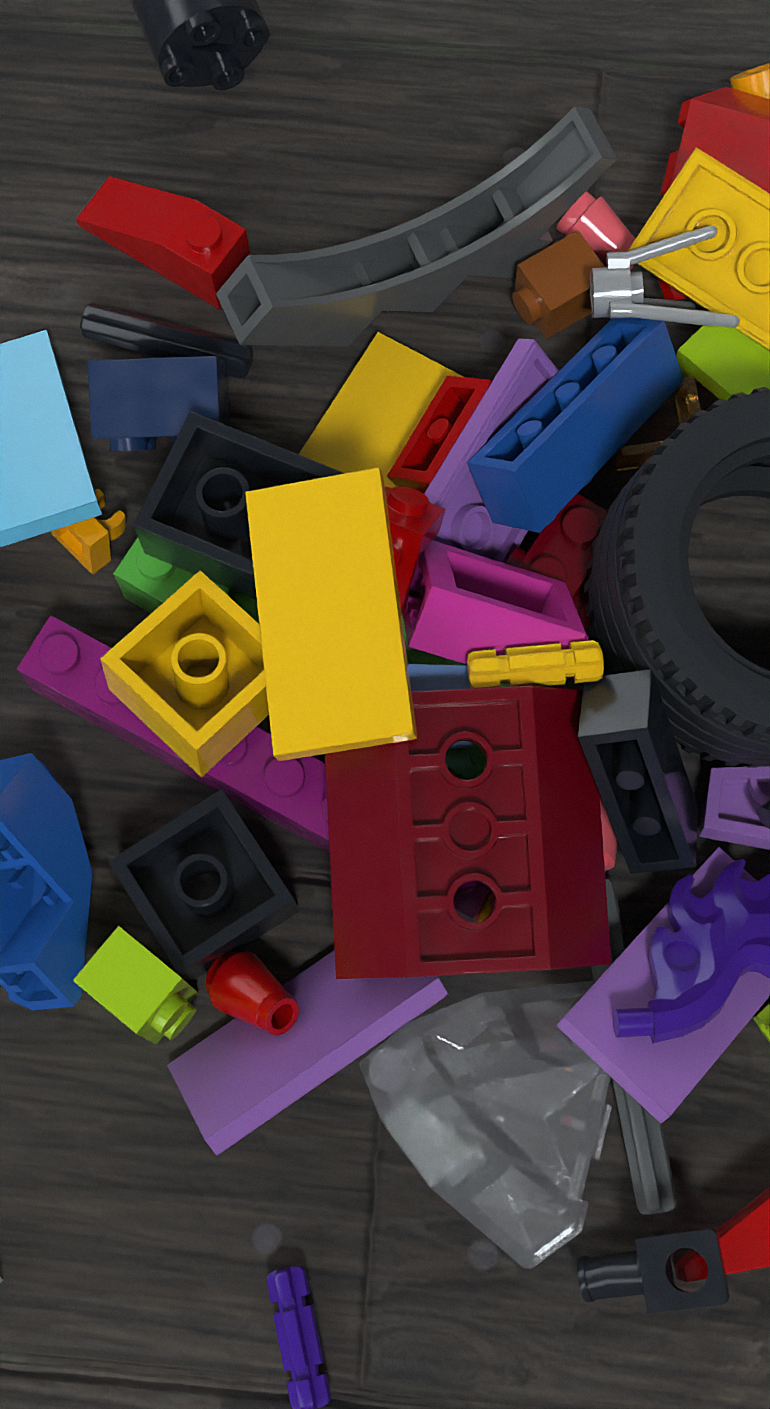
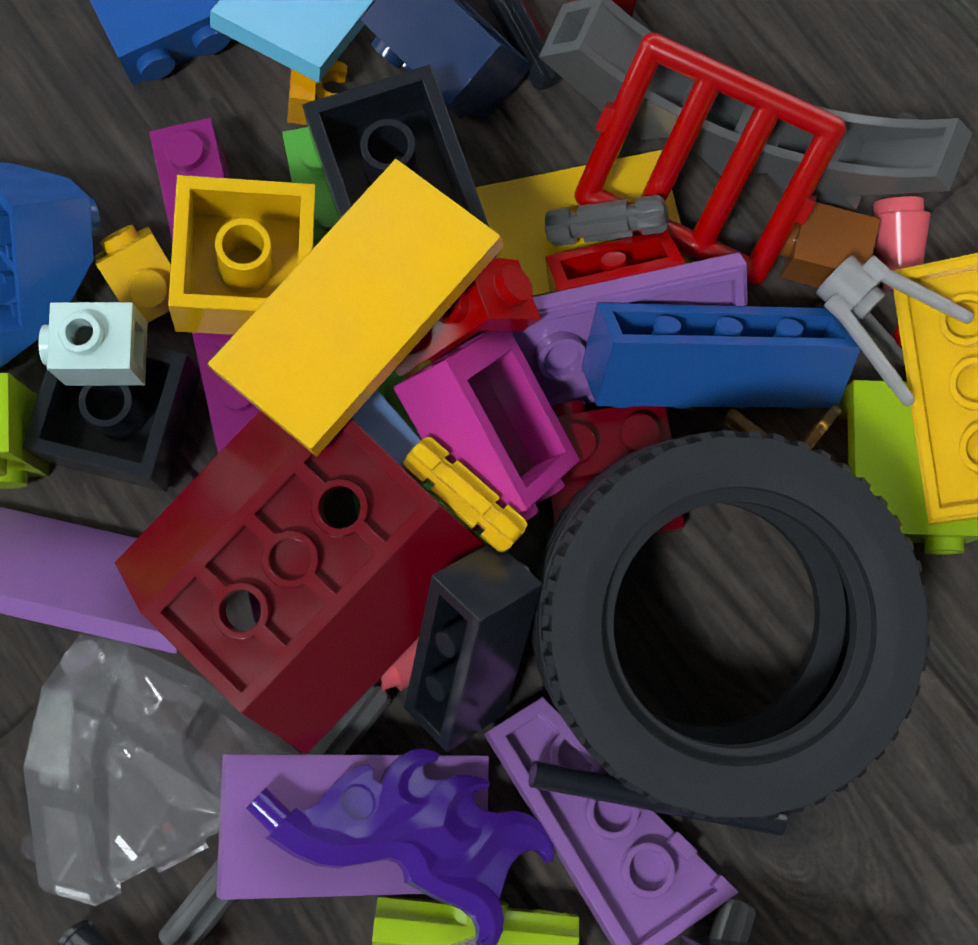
camera: 40 degrees right, 5 degrees up
red cone [205,951,299,1035] -> none
none -> light aqua brick [39,302,148,386]
none -> yellow bracket [95,224,171,323]
none -> dark grey axle [545,195,669,246]
none -> red bar [574,32,846,285]

